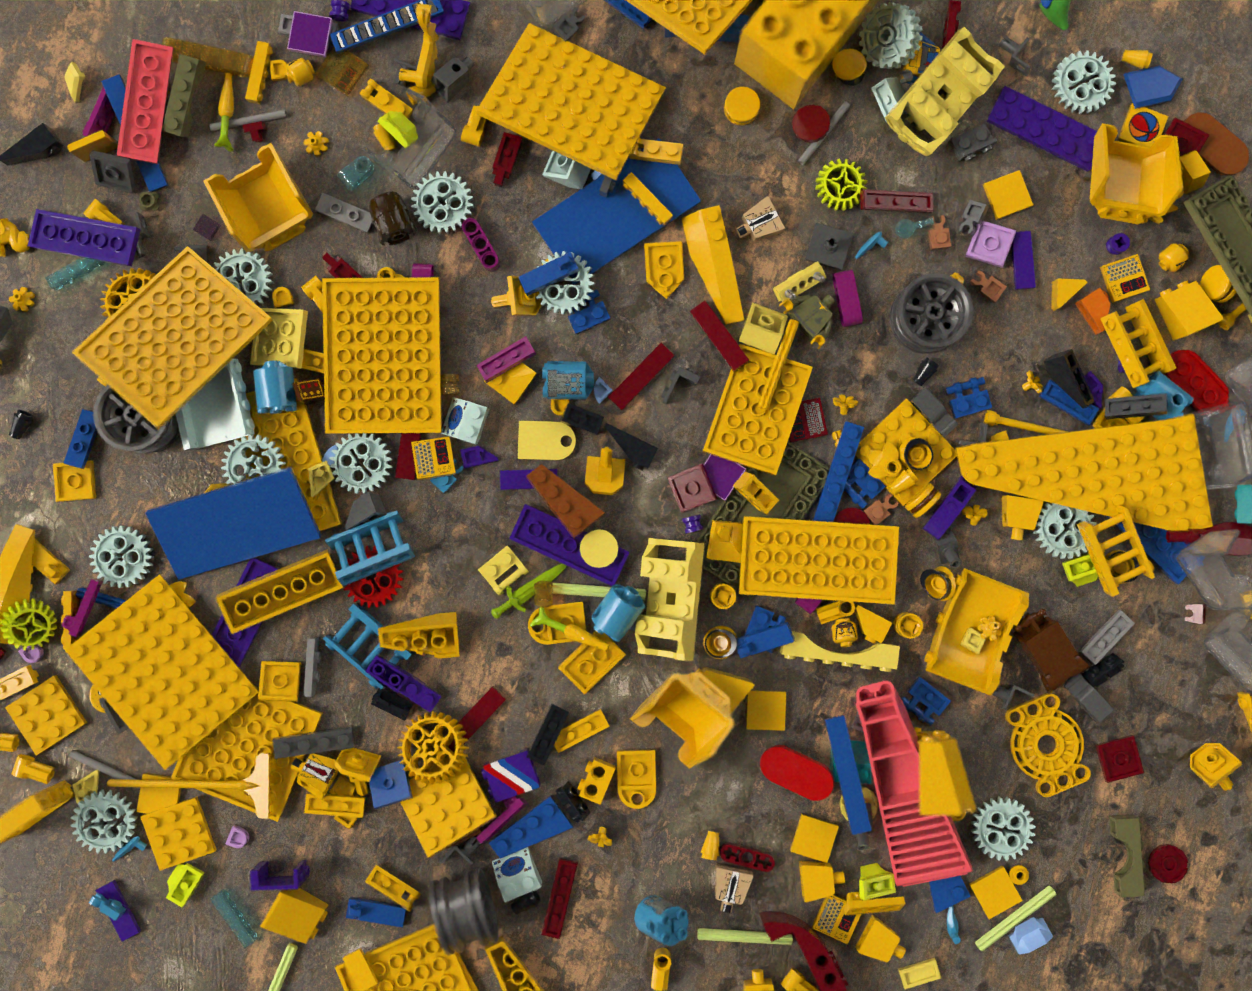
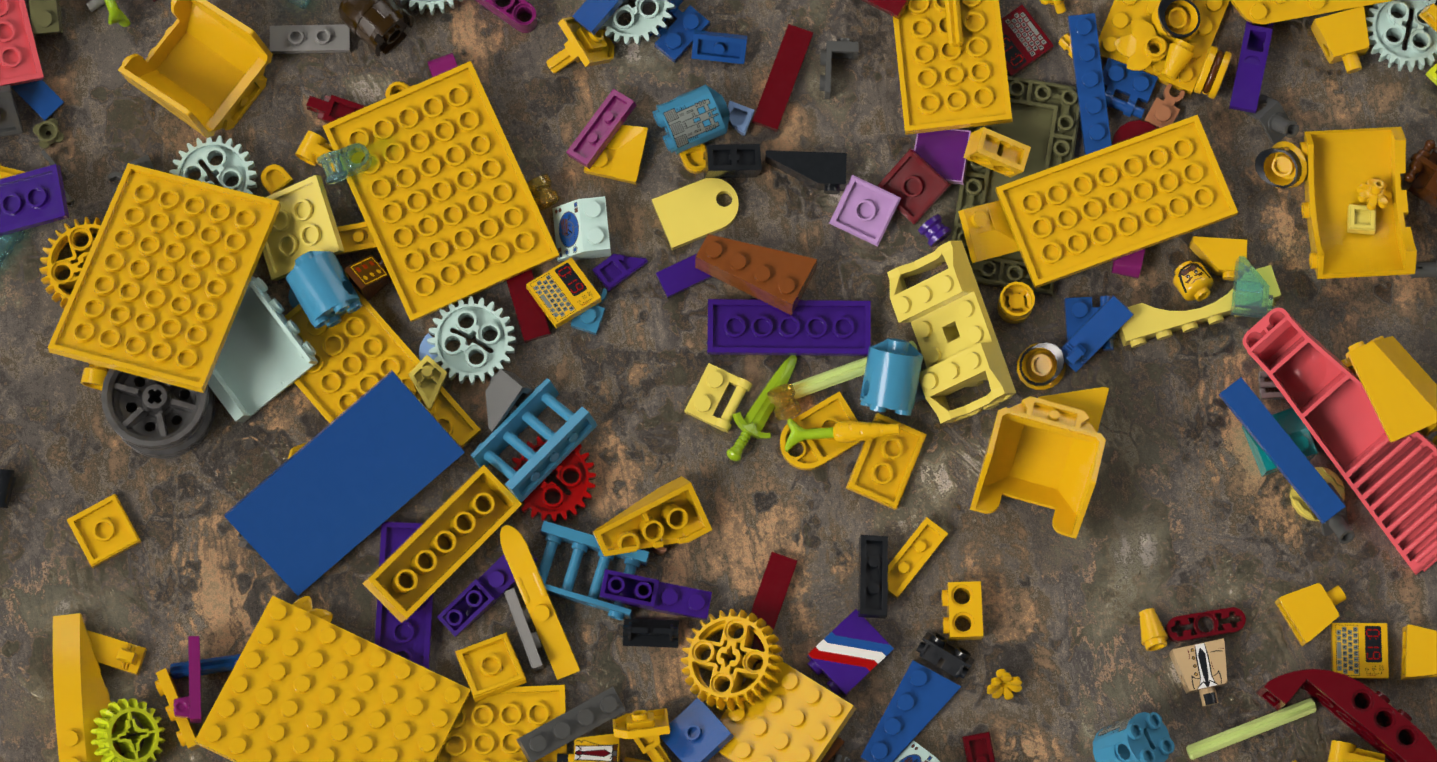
camera: 20 degrees left, 10 degrees down
blue plate [63,409,98,469] -> none
light aqua gear [89,526,154,588] -> none
tile [193,214,221,241] -> none
light aqua gear [221,434,286,484] -> none
magenta hinge [476,796,528,844] -> none
light yellow tile [580,529,618,568] -> none
yellow piece [585,447,625,495] -> none
yellow tile [617,749,656,809] -> none
yellow tile [746,690,786,731] -> none
red tile [760,745,835,801] -> none
yellow tile [790,813,839,863] -> none
yellow piece [816,601,855,624] -> none
yellow hinge [843,892,905,915] -> none
neon yellow slope [859,863,896,900] -> none
yellow wheel [893,612,923,639] -> none
blue plate [901,677,951,726] -> none
yellow plant [962,505,988,525] -> none
none -> clear light blue piece [317,143,372,185]
none -> dark purple slope [437,553,538,637]
none -> yellow piece [500,525,580,680]
none -> blue plate [691,30,747,64]
none -> lavender tile [829,175,901,247]
none -> clear light blue slope [1230,256,1273,318]

